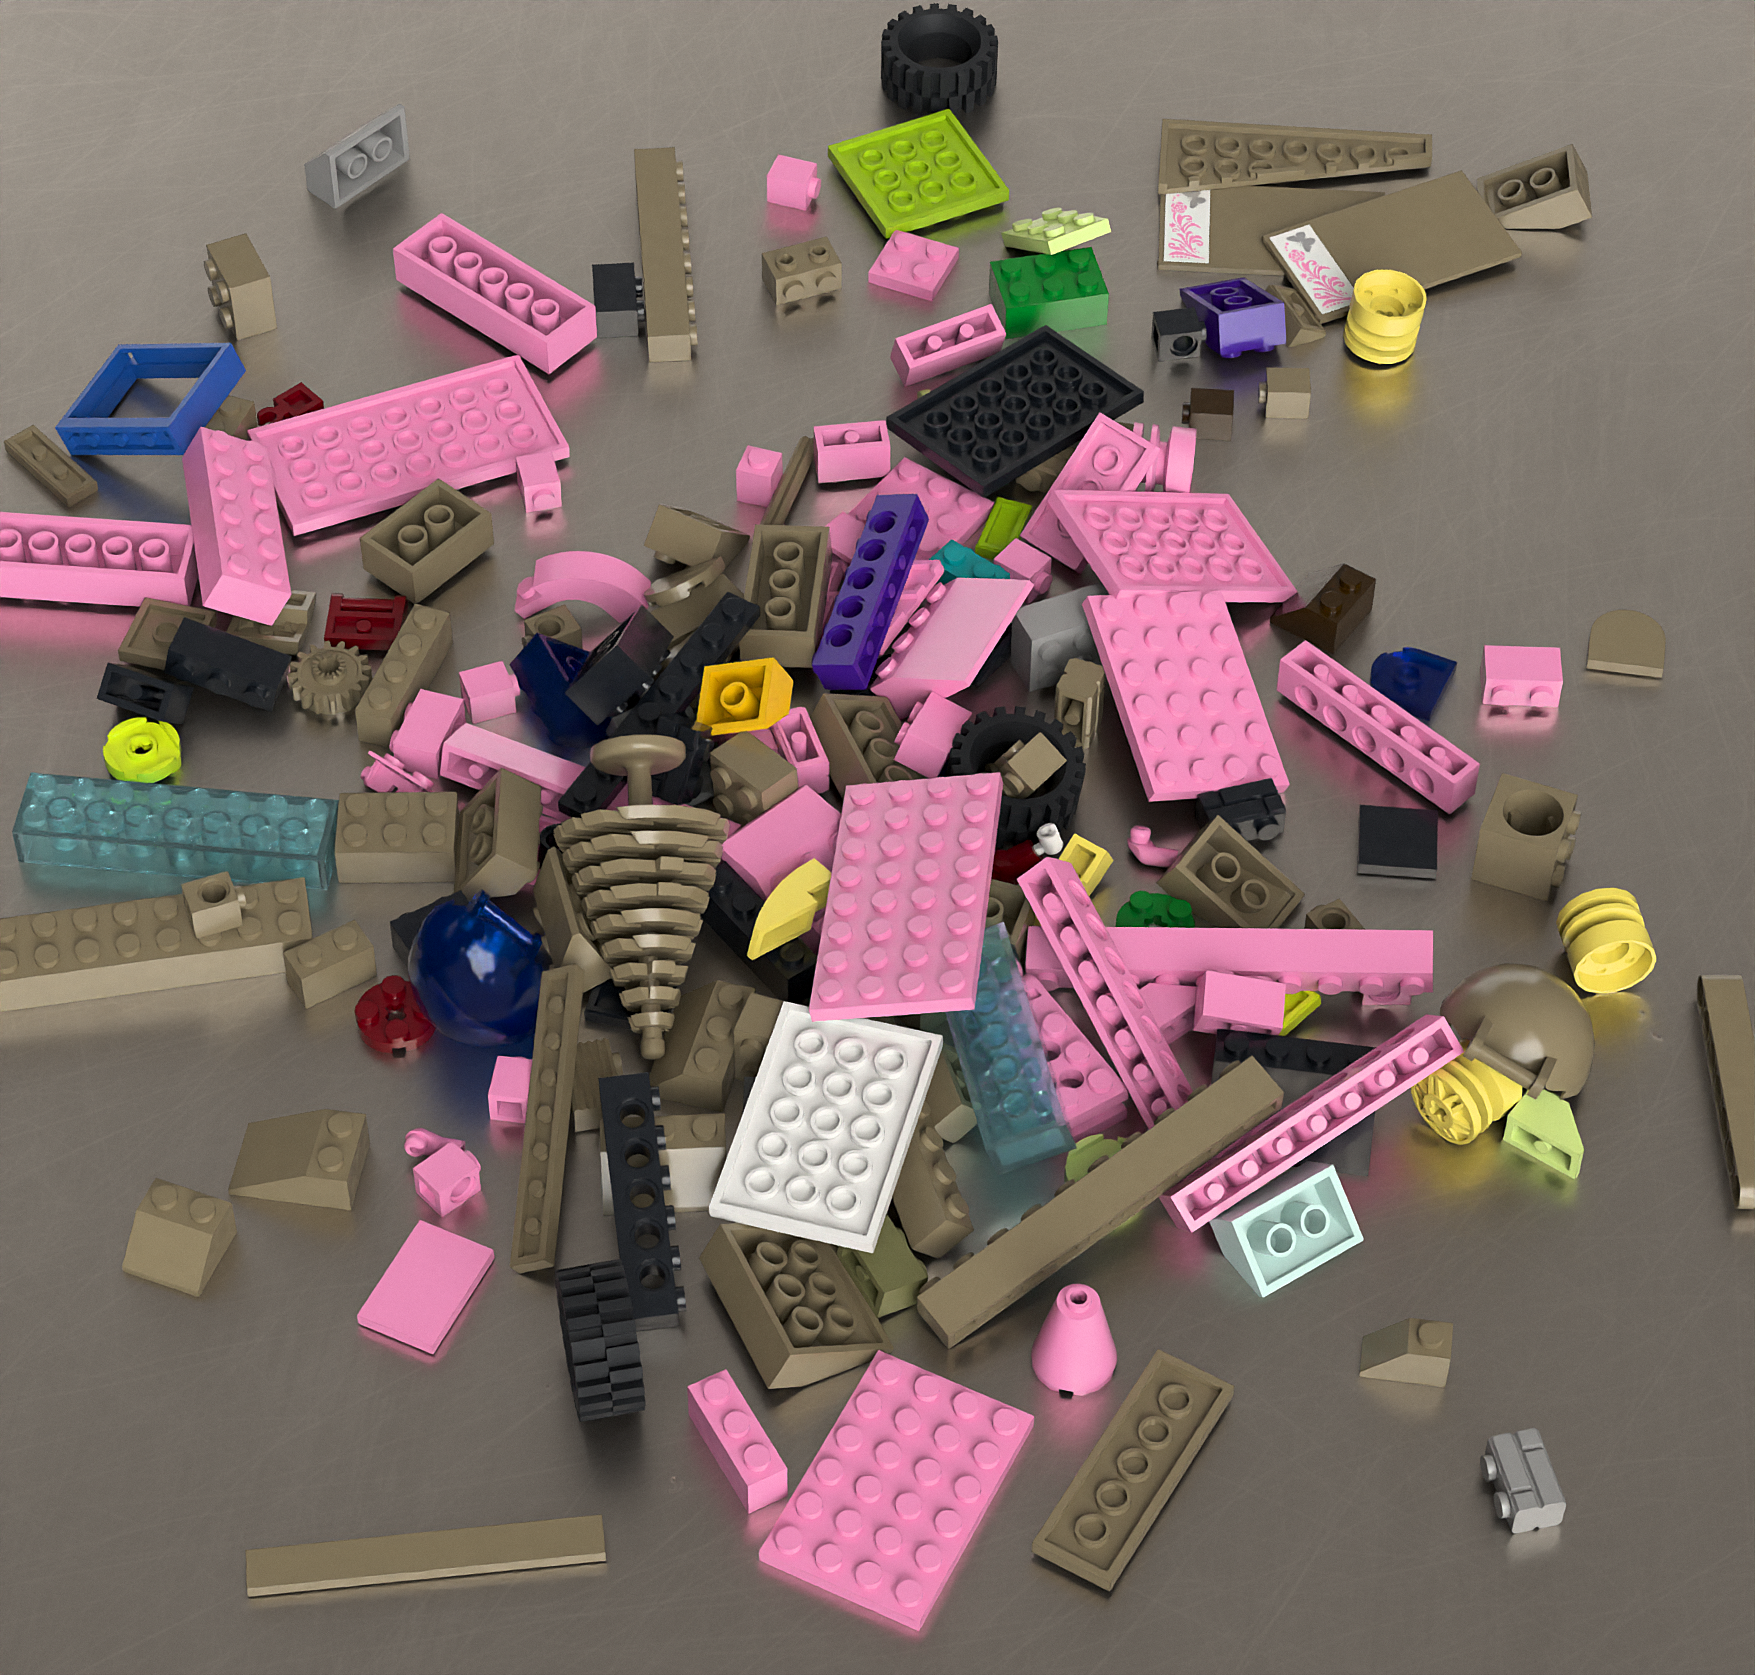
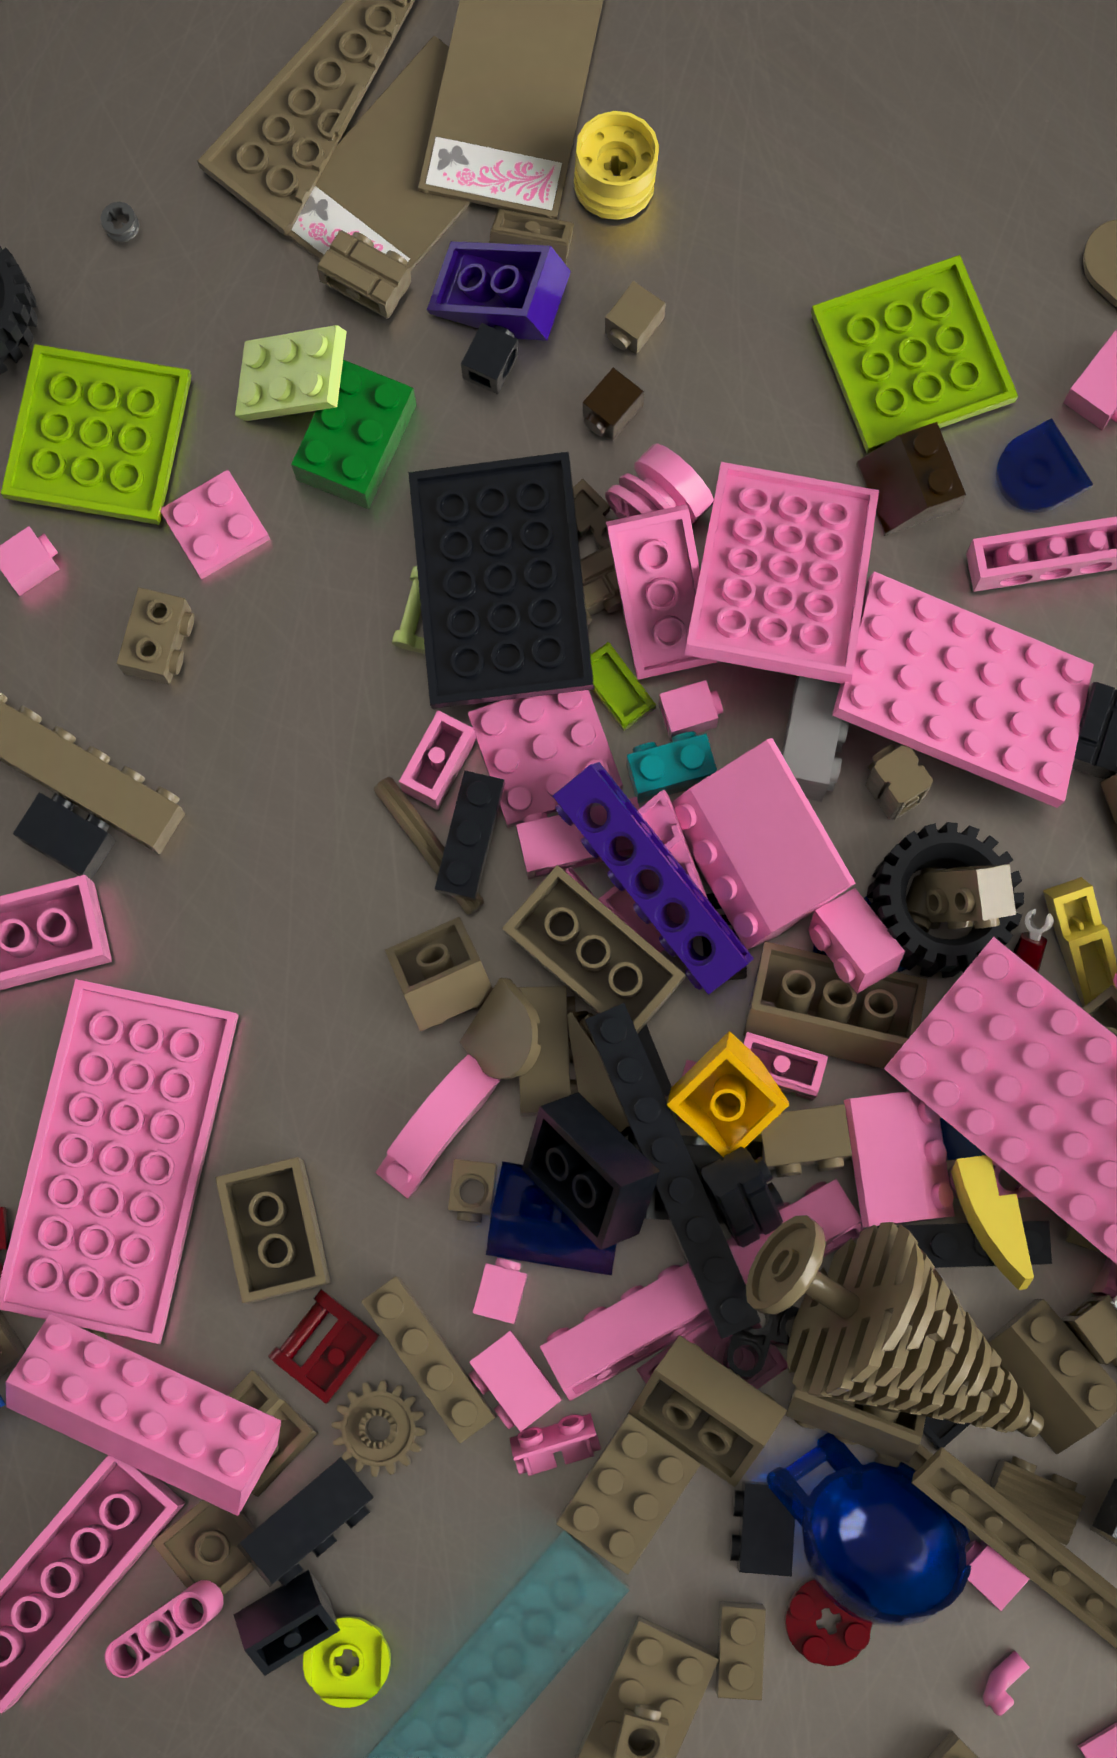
camera: 50 degrees left, 30 degrees up
bright pink brick [413,1141,481,1218] -> none
bright pink brick [516,451,562,513] -> none
bright pink brick [736,445,783,508] -> none
bright pink brick [890,304,1006,387] -> none
bright pink arm [1127,826,1178,868] -> none
none -> dark grey bush [100,202,139,242]
none -> bright pink beam [105,1580,224,1678]
none -> dark tan brick [317,230,412,319]
none -> black plate [435,770,505,901]
none -> lime plate [811,255,1018,454]

